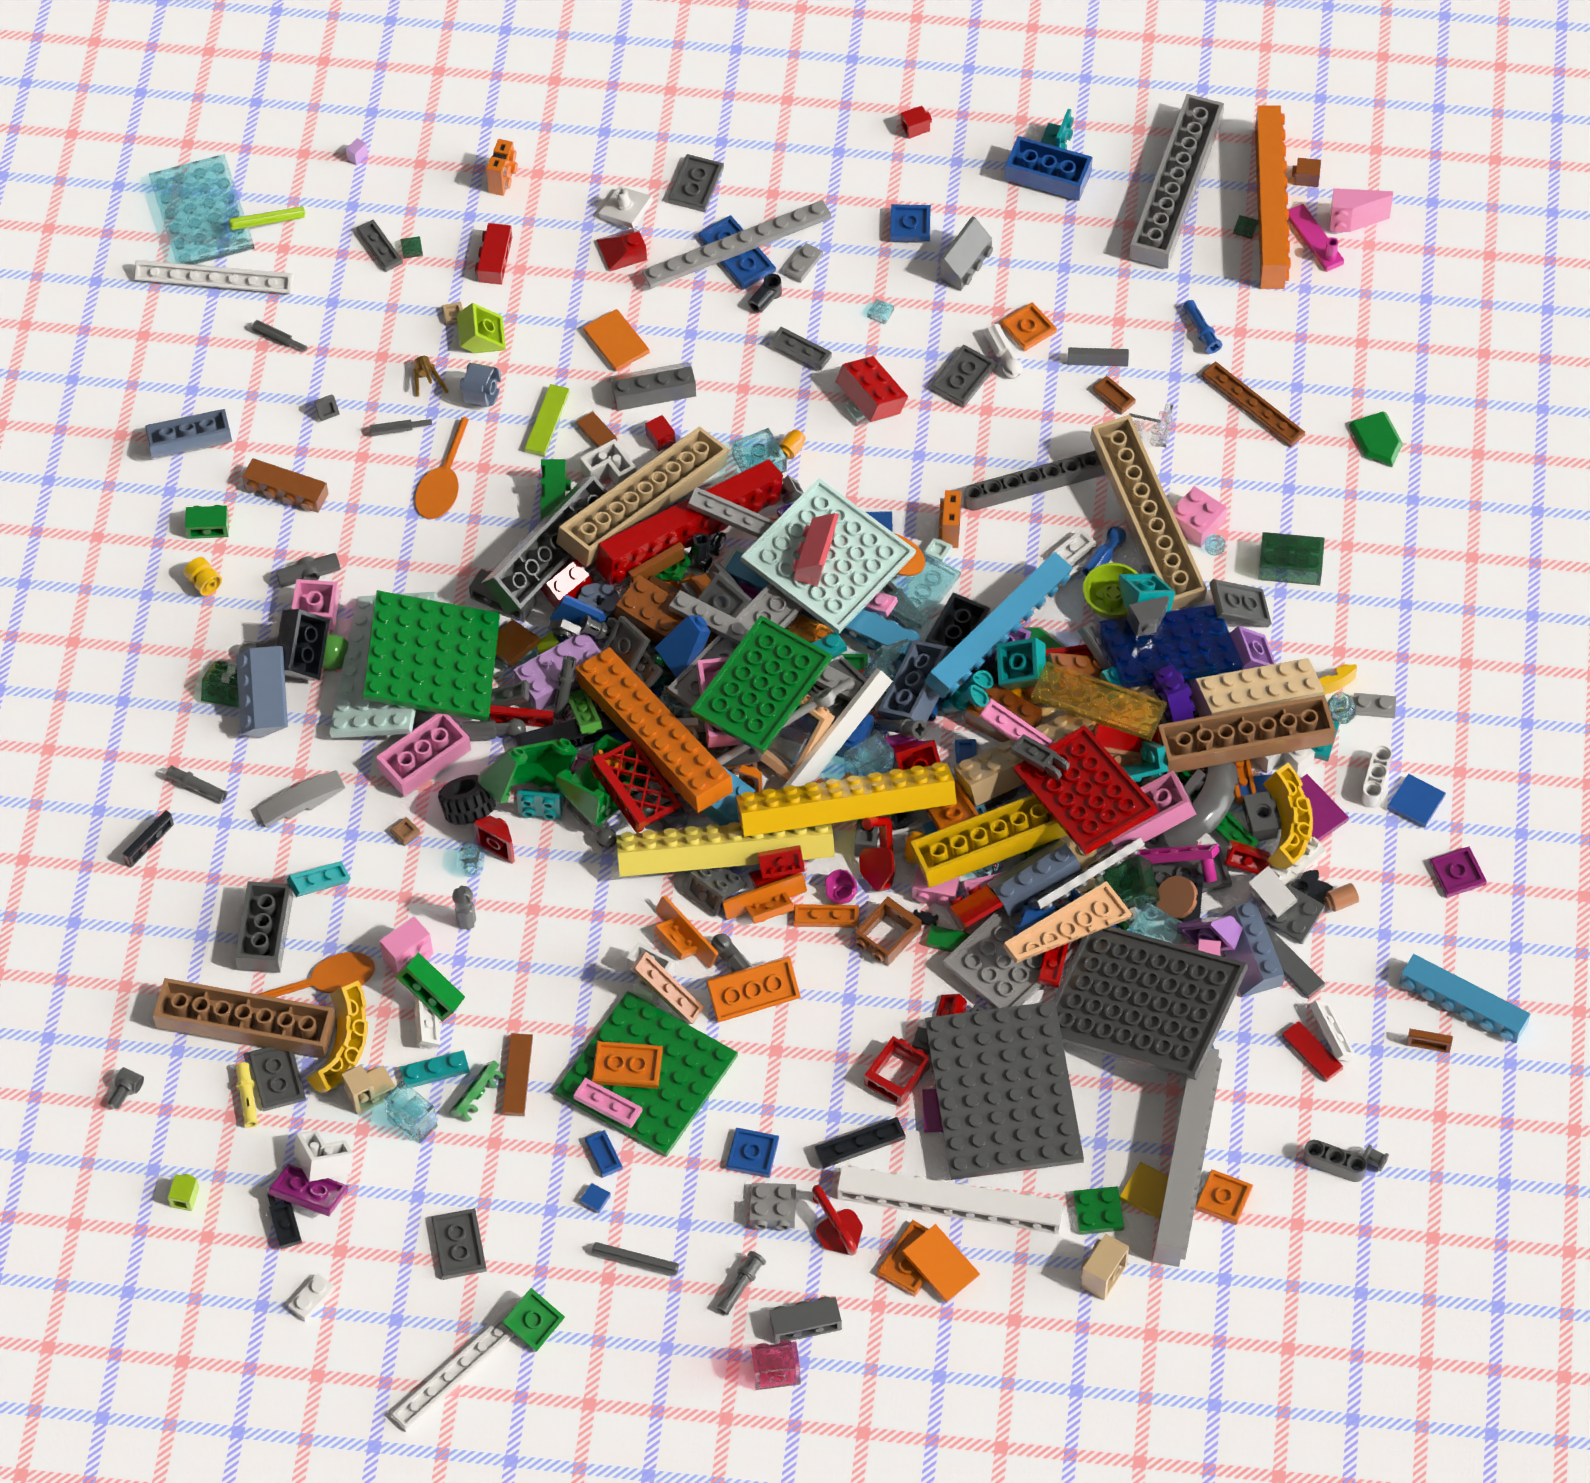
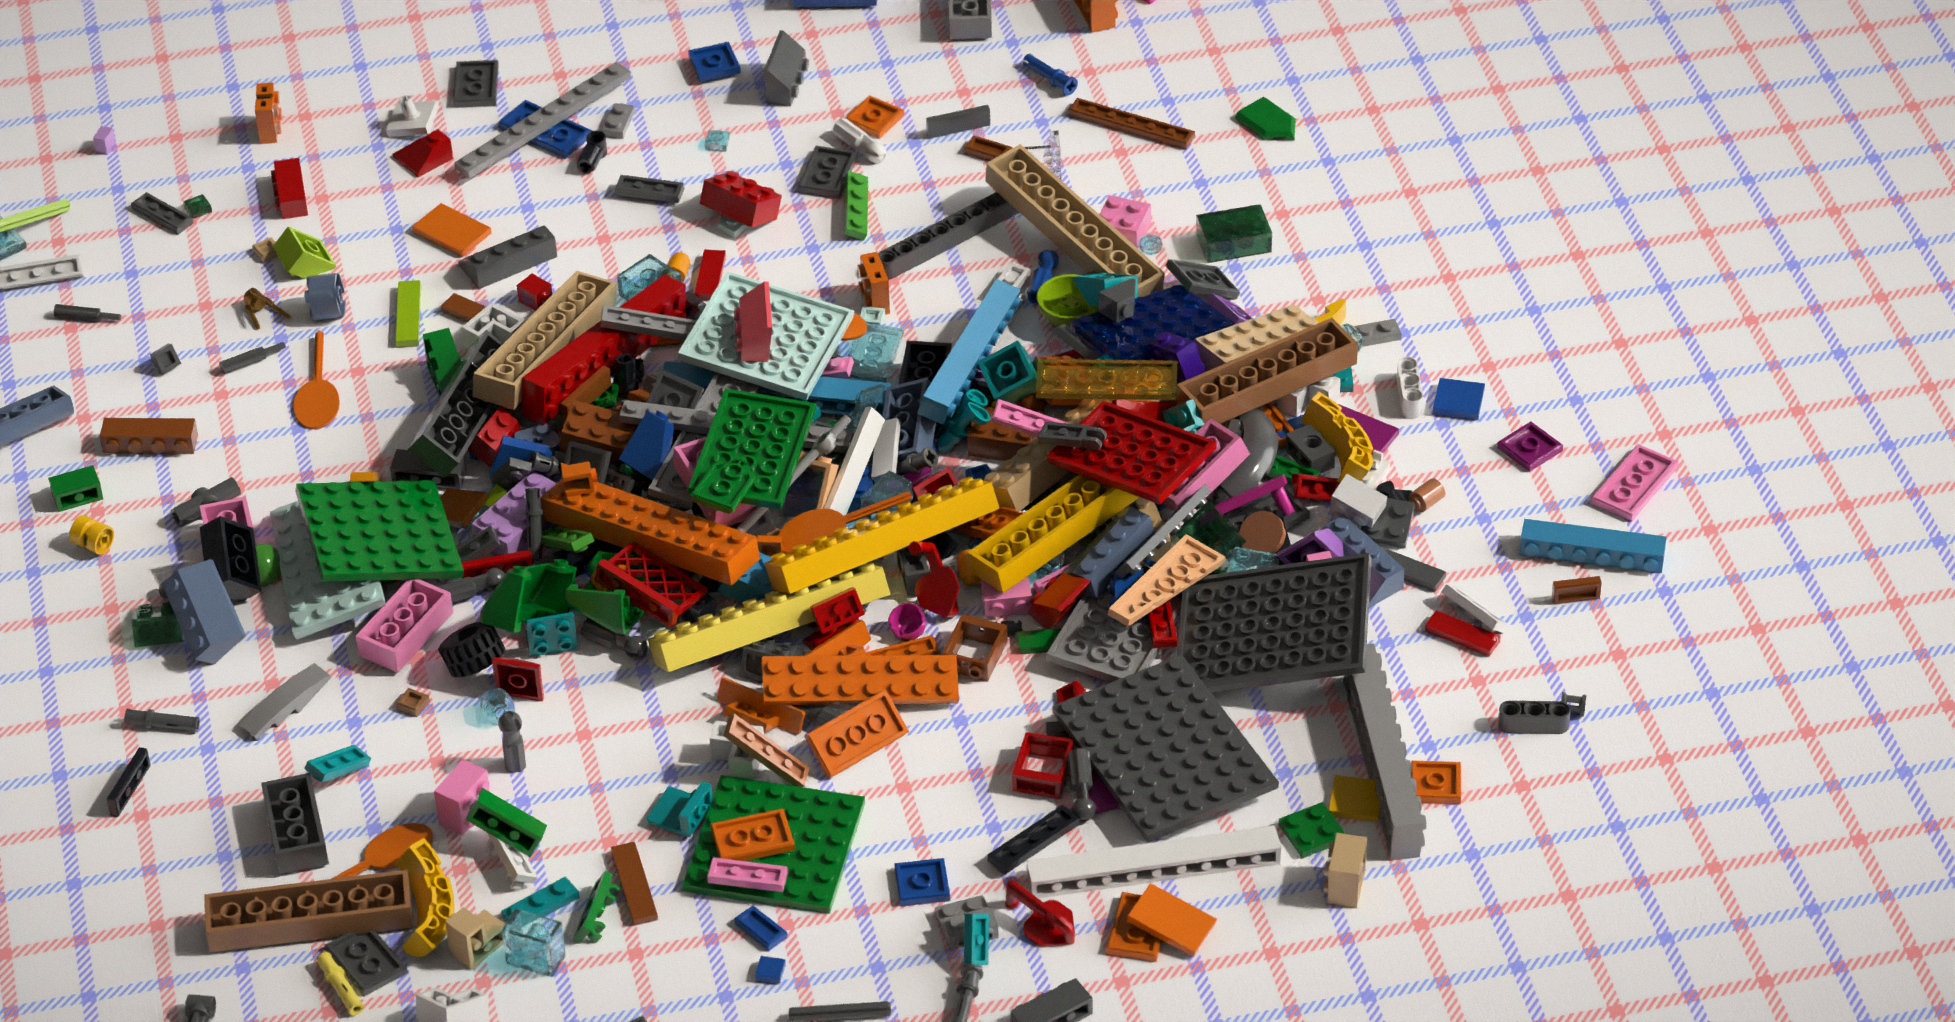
camera: 20 degrees left, 15 degrees down
none -> light orange tile [350,472,382,482]
none -> orange window [561,461,598,497]
none -> teal bracket [646,781,713,838]
none -> green tile [690,455,755,514]
none -> red tile [694,249,726,300]
none -> orange plate [761,655,959,705]
none -> orange piece [778,491,912,553]
none -> bright green plate [844,171,868,241]
none -> white tile [871,417,901,482]
none -> teal plate [964,914,989,965]
none -> dark grey piece [1067,748,1096,822]
none -> bright pink tile [1590,444,1679,522]

